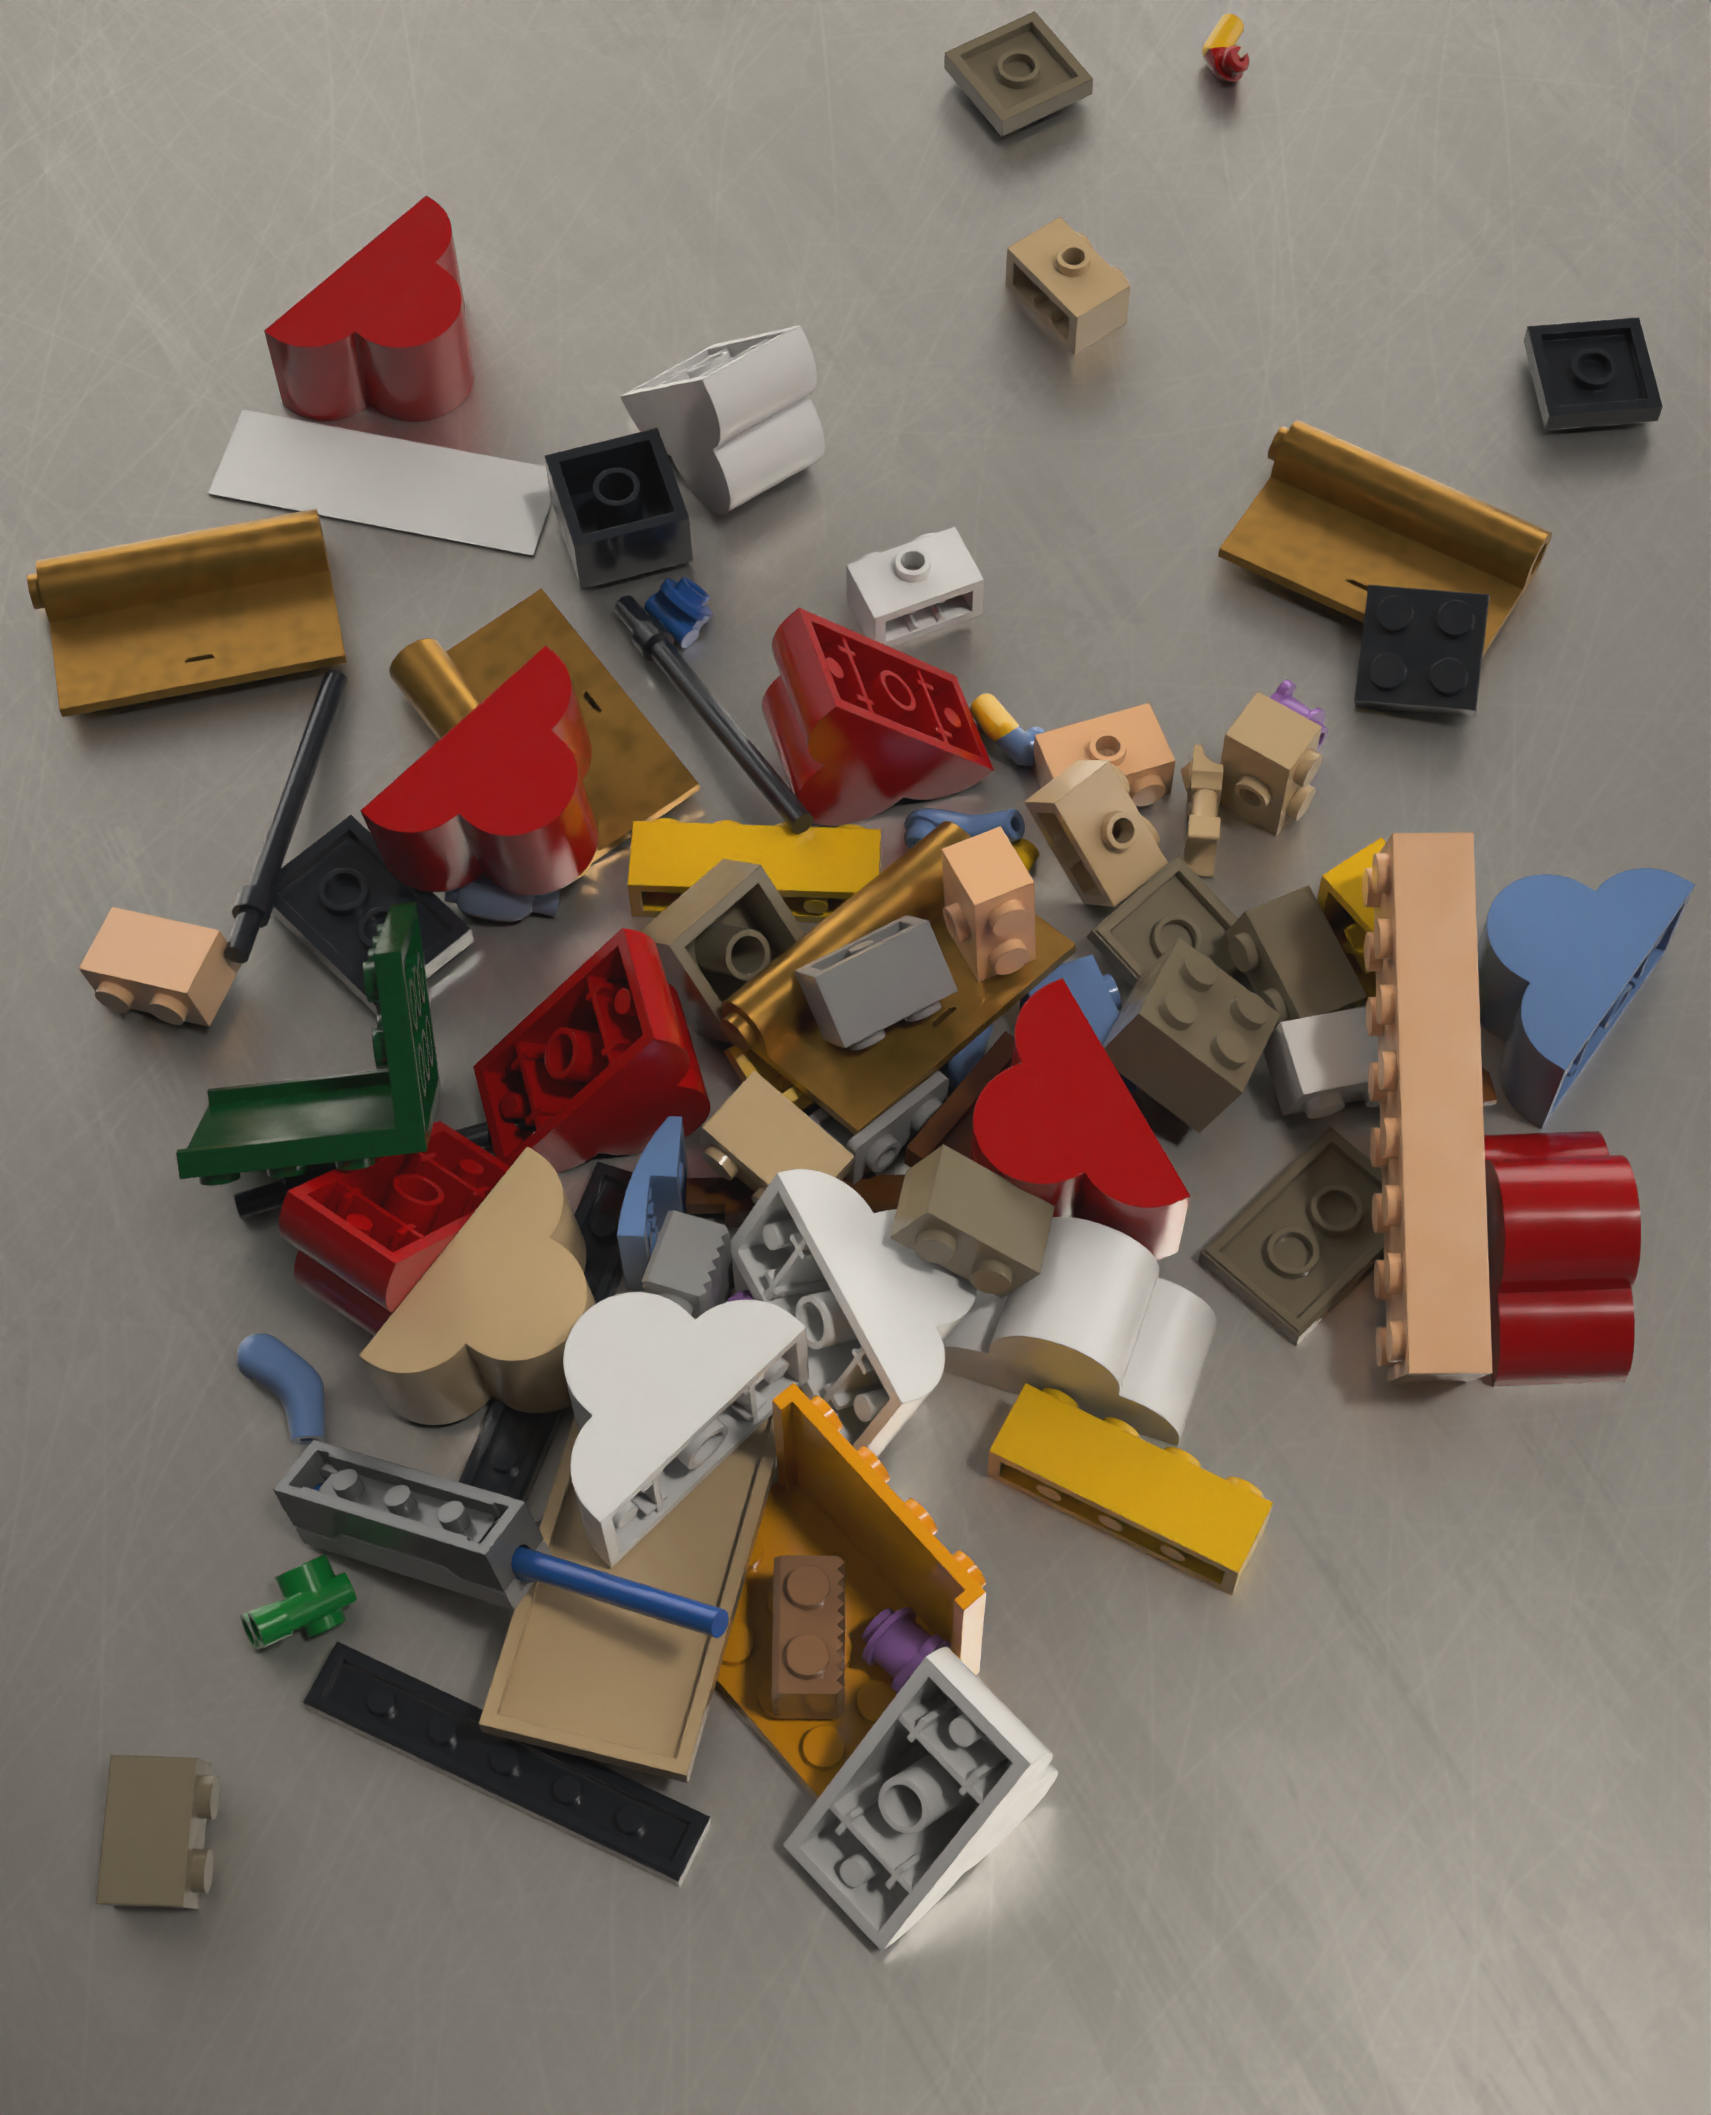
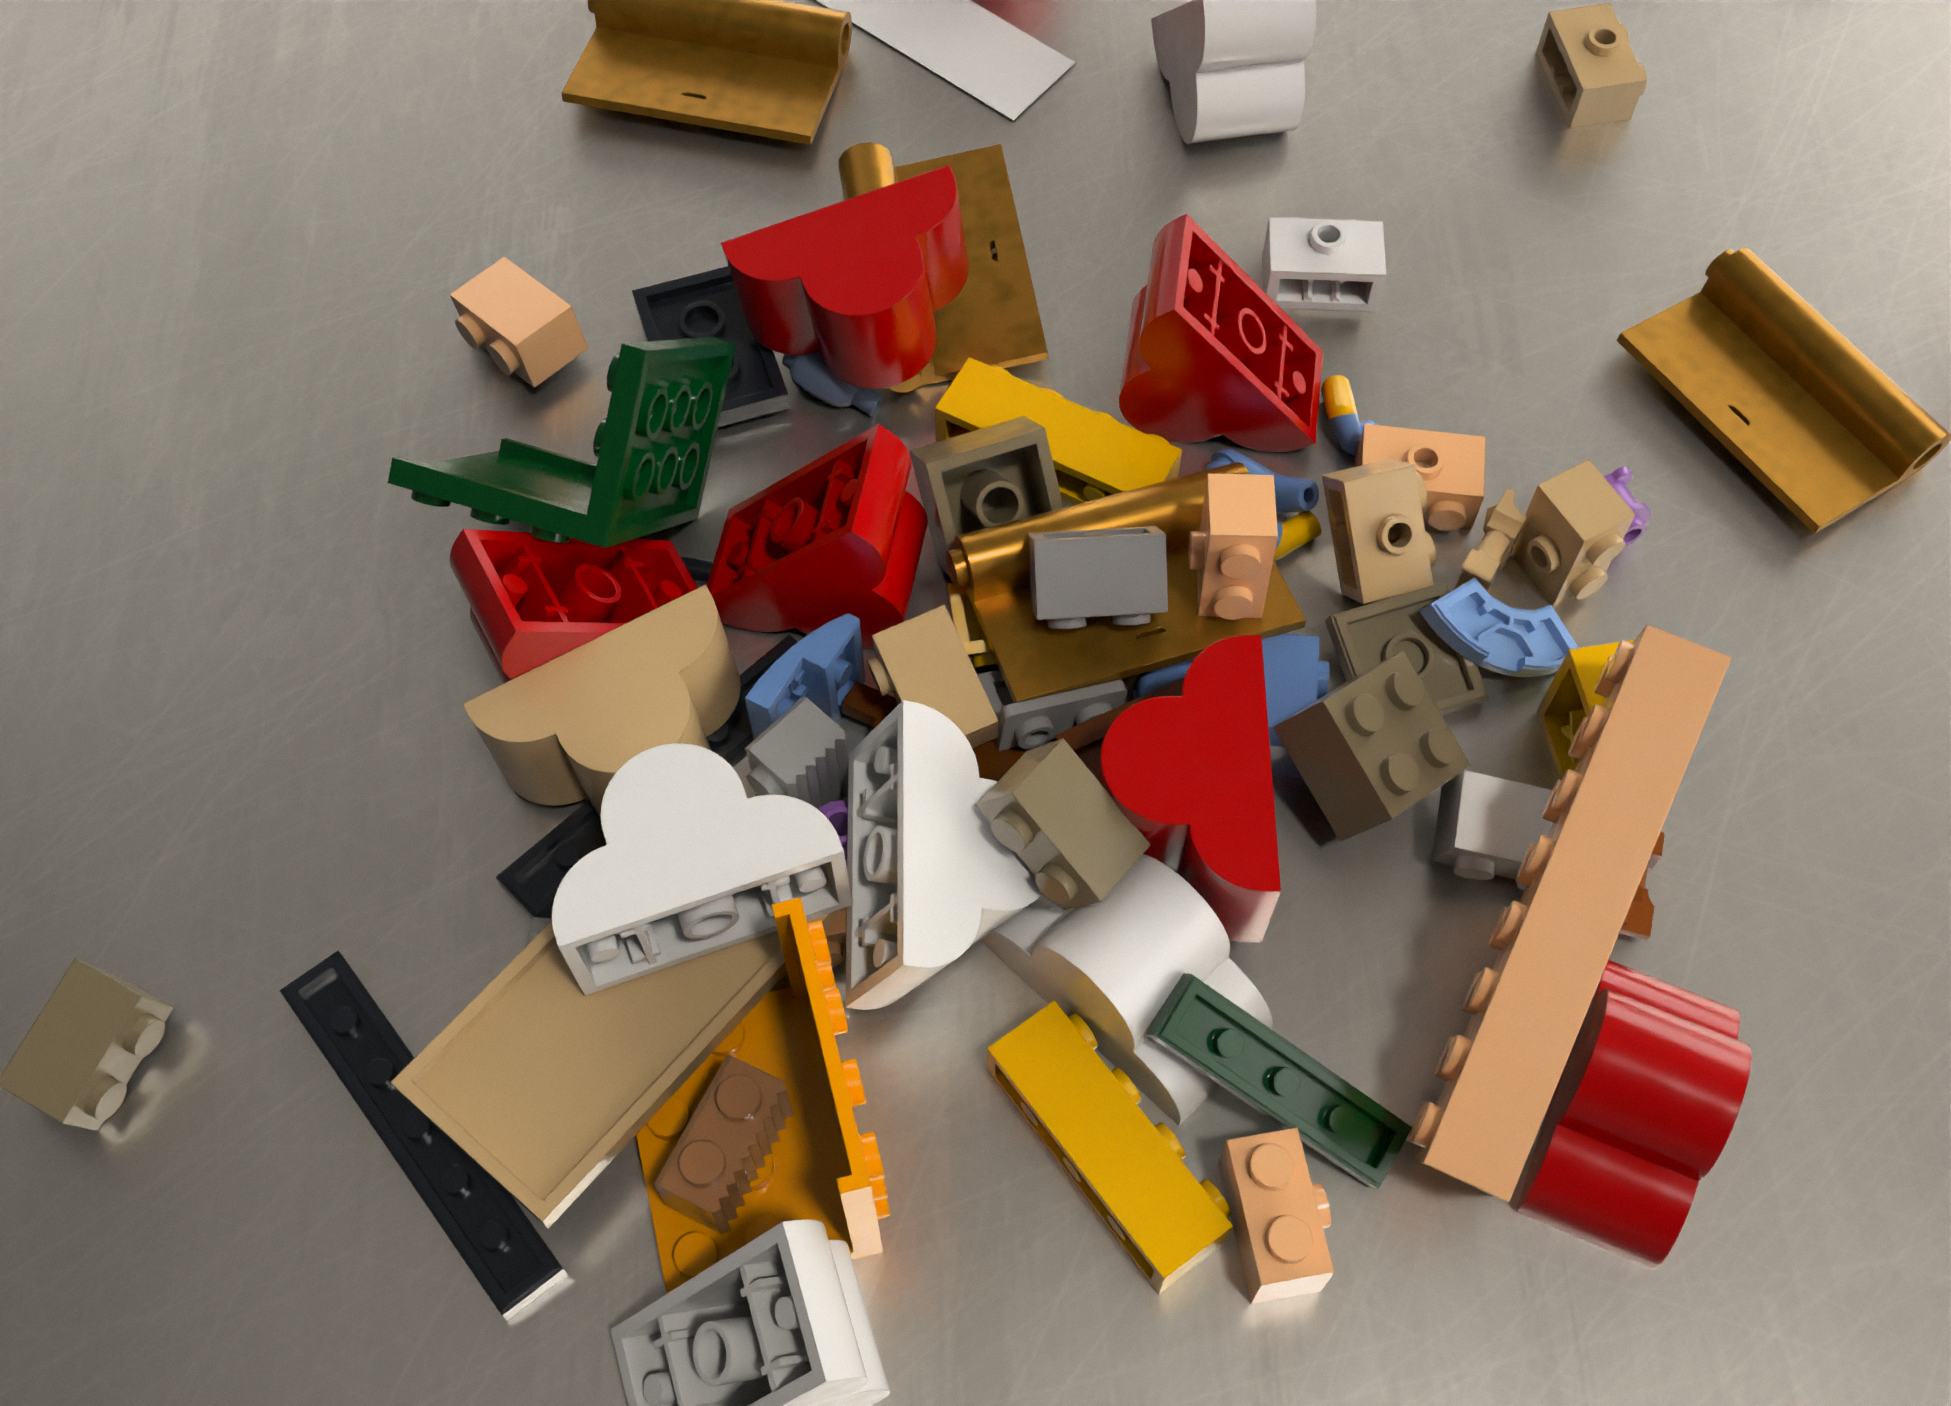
camera: 25 degrees right, 0 degrees up
black bar [224,670,348,963] -> none
medium blue arm [237,1333,325,1445] -> none
green plate [240,1554,357,1650] -> none
dark grey piece [273,1439,729,1638] -> none
black brick [545,428,693,589] -> none
black bar [614,595,813,834] -> none
blue plate [644,577,713,648] -> none
medium lavender brick [862,1607,951,1694] -> none
dark tan tile [1198,1127,1384,1346] -> none
dark tan brick [1225,885,1367,1029] -> none
black plate [1354,585,1489,717] -> none
medium blue brick [1478,868,1695,1129] -> none
none -> dark green tile [1146,973,1412,1189]
none -> light nougat brick [1218,1127,1334,1304]
none -> light blue tile [1419,578,1579,677]

